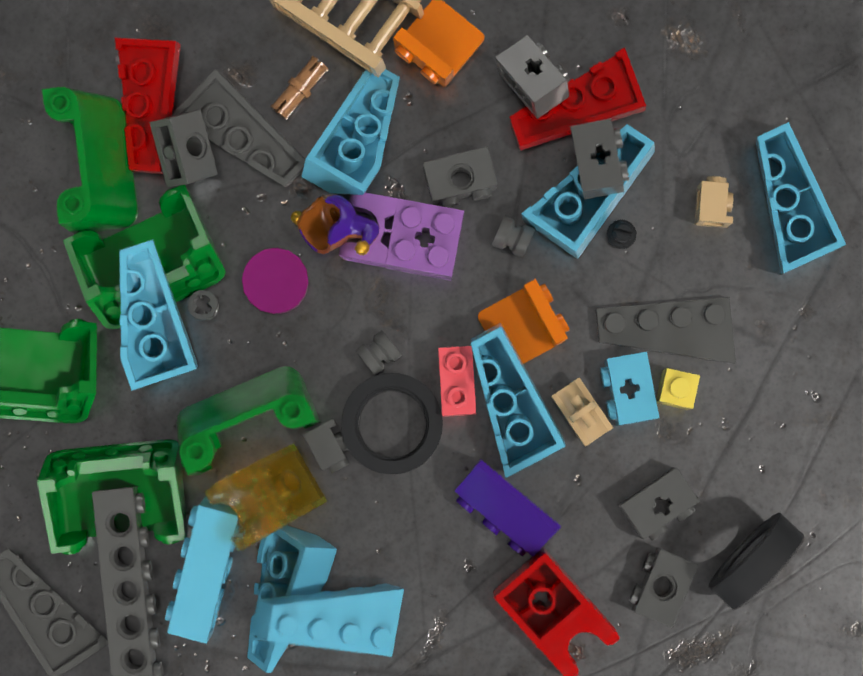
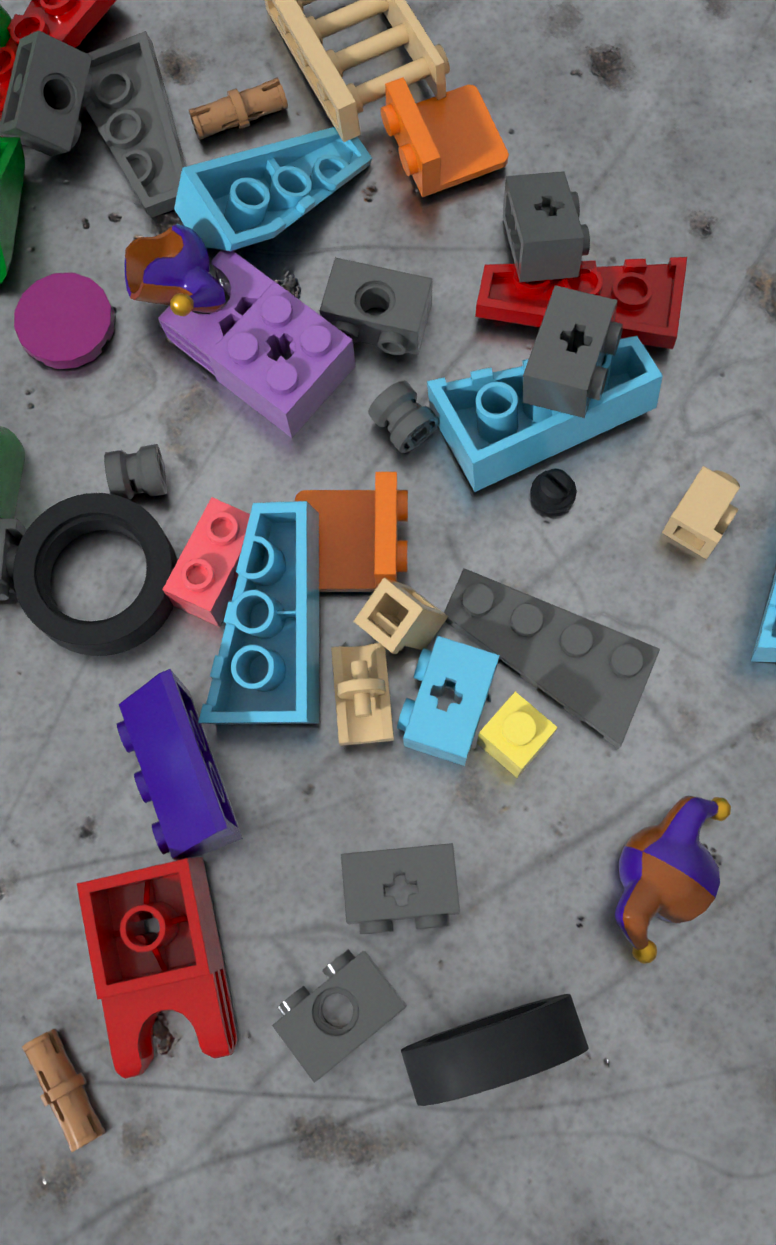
camera: 30 degrees right, 10 degrees down
none -> tan brick [353,577,448,654]
none -> piece [615,796,731,964]

